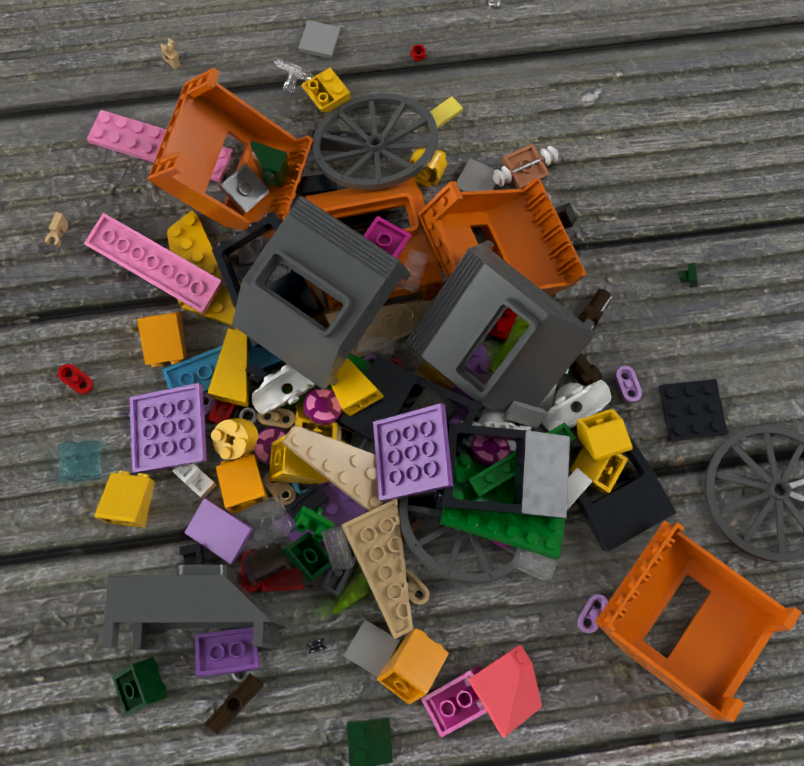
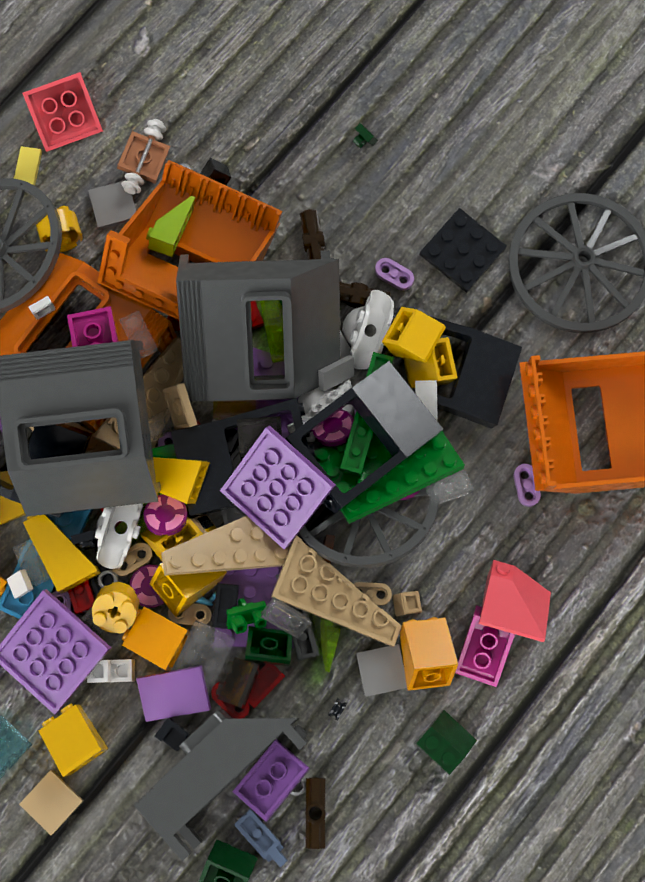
camera: 40 degrees left, 5 degrees up
none -> white tile [7,569,34,599]
none -> clear plate [13,539,51,587]
none -> tan tile [19,770,84,835]
none -> coral slope [22,72,103,152]
none -> white tile [29,296,56,319]
none -> lime slope [146,196,195,257]
none -> tan tile [163,383,197,430]
none -> sand blue hinge [234,809,288,867]
none -> tan slope [392,591,422,617]

